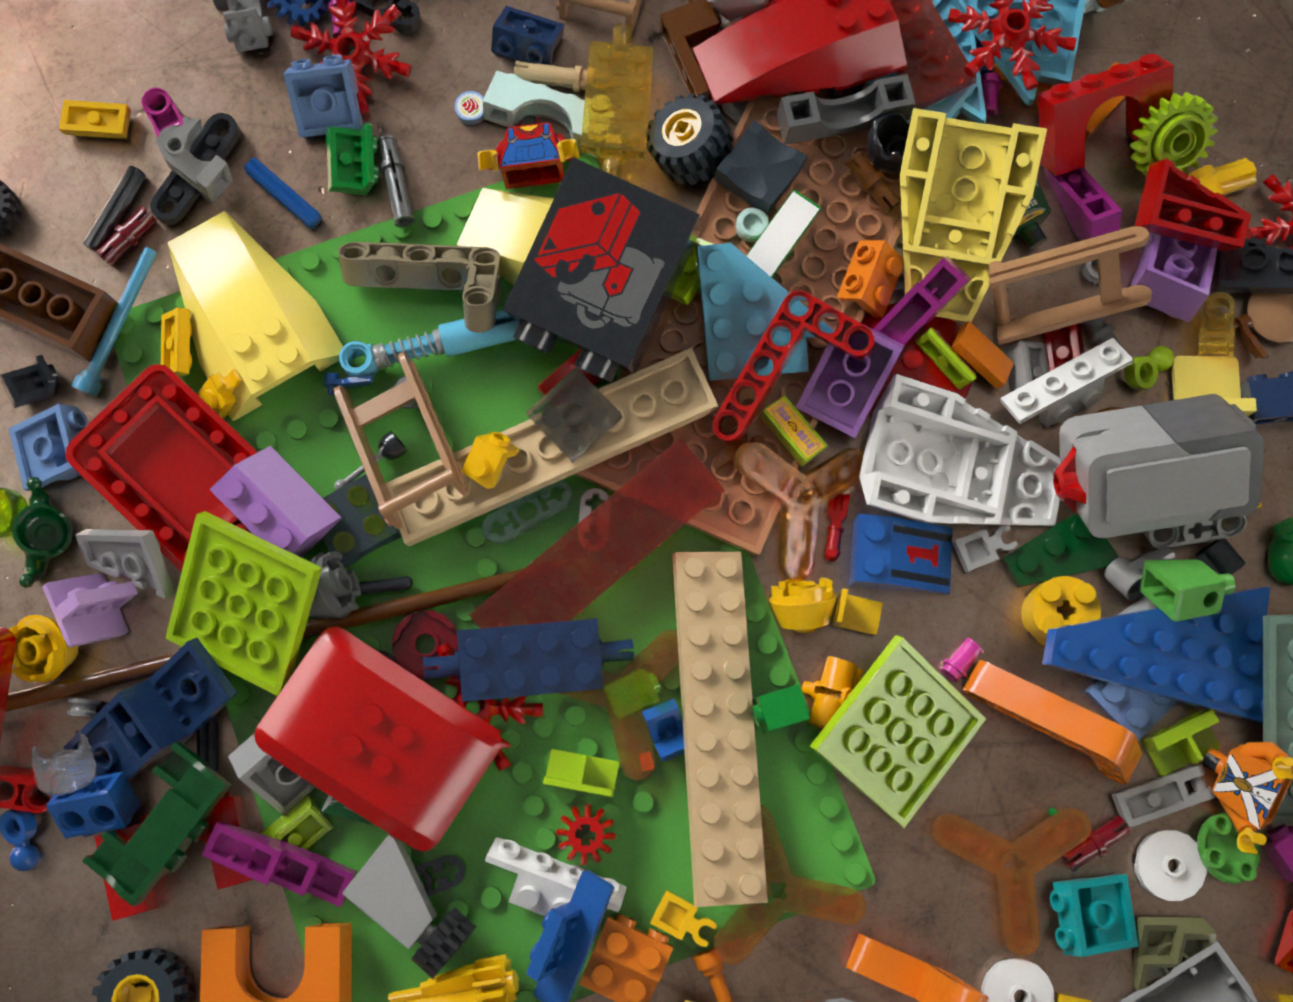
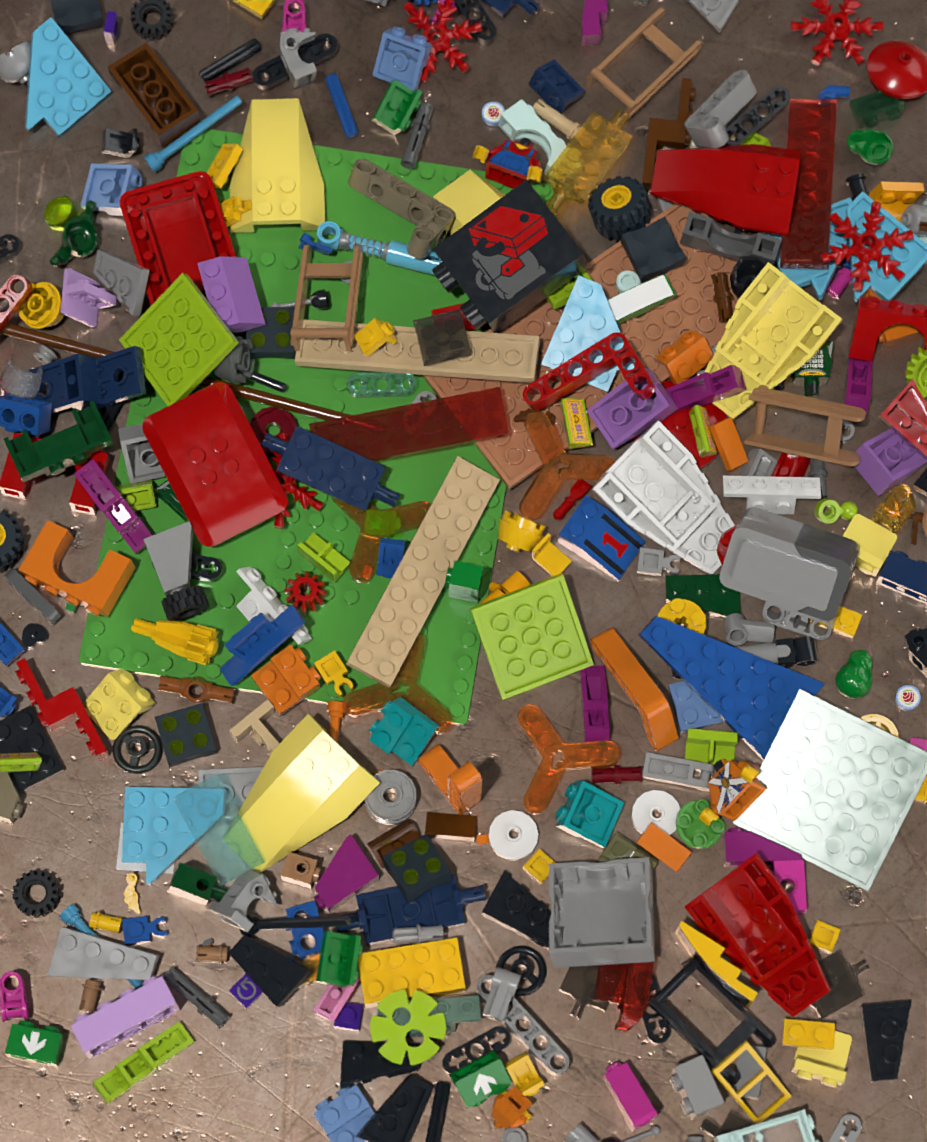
camera: 30 degrees right, 5 degrees down
dark pink pin [941,638,984,682] -> none
bright green torso [1140,559,1235,622] -> none
none -> teal plate [369,697,439,766]
none -> magenta slope [580,665,610,742]
none -> orange tile [636,821,692,872]

